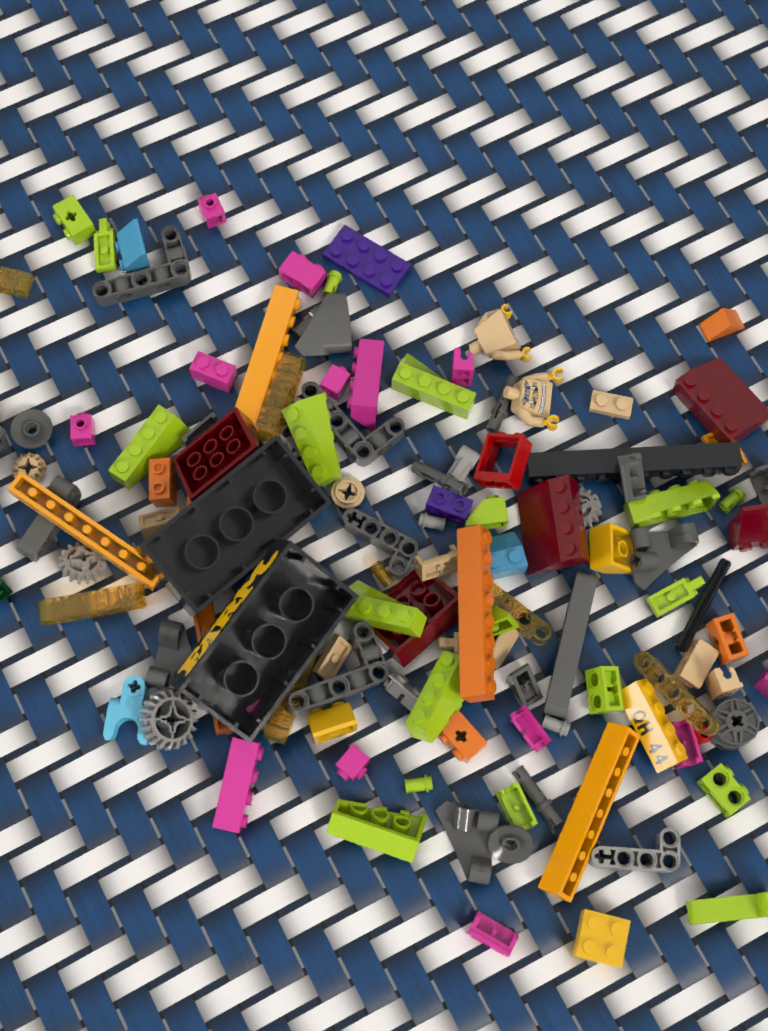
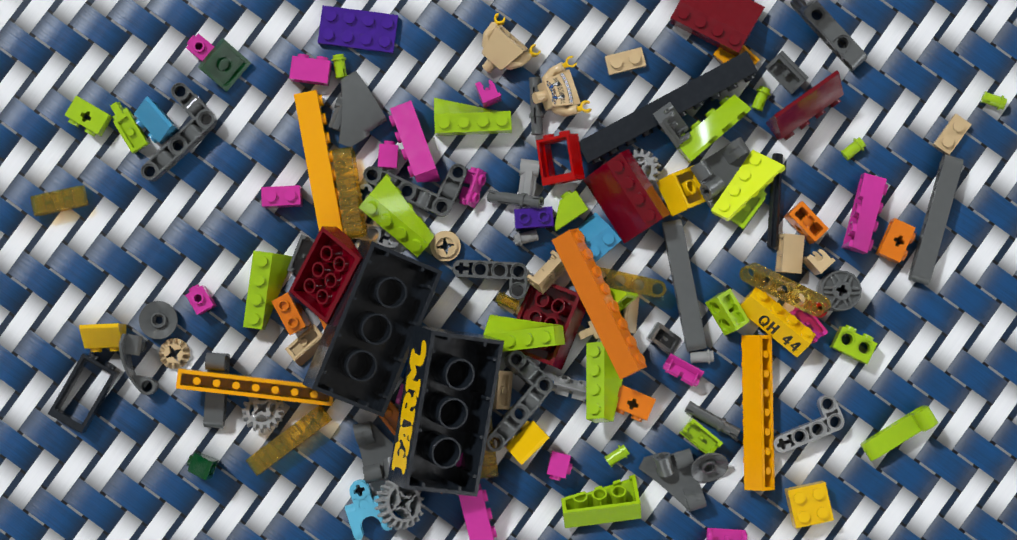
camera: 25 degrees left, 15 degrees up
none -> dark green plate [198,38,251,92]
none -> dark pink hinge [459,167,487,208]
none -> neon yellow wing [711,150,786,221]

